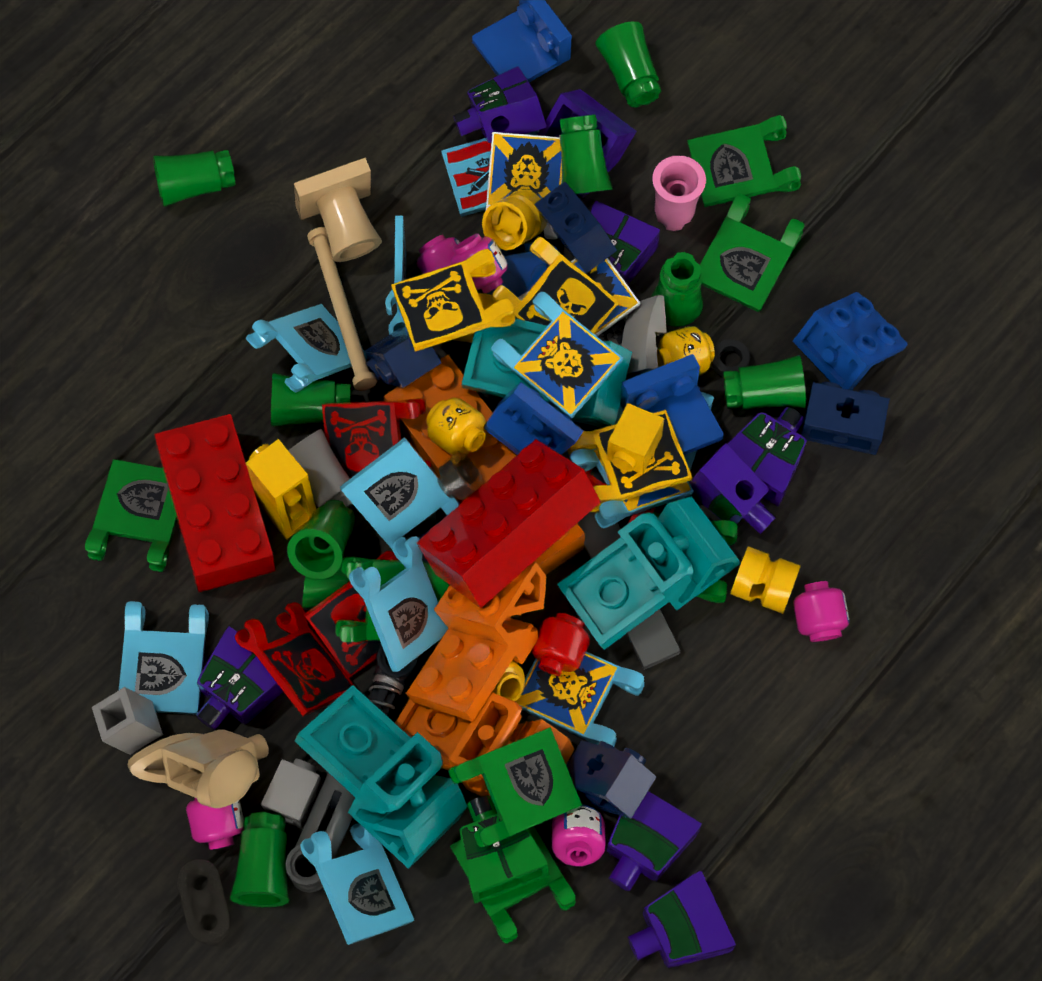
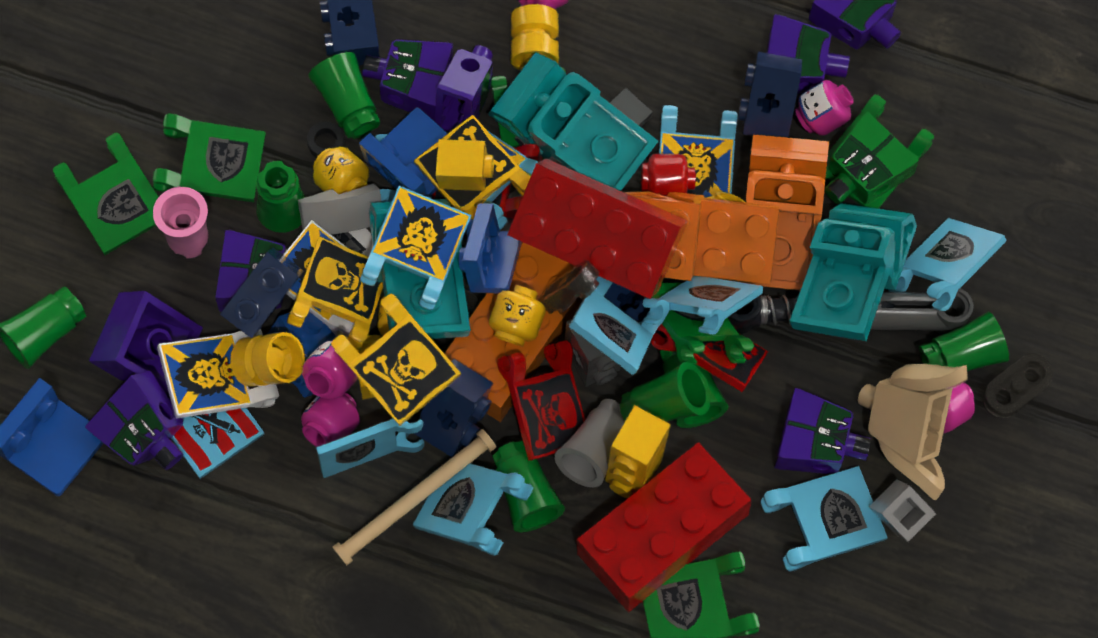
camera: 115 degrees left, 0 degrees up
red flag [235,602,356,716] -> none
light grey brick [261,759,323,829] -> none
tan plant [294,158,382,262] -> none
green flag [449,727,582,847] -> none
green plant [559,115,613,194] -> none
blue bracket [793,292,908,390] -> none

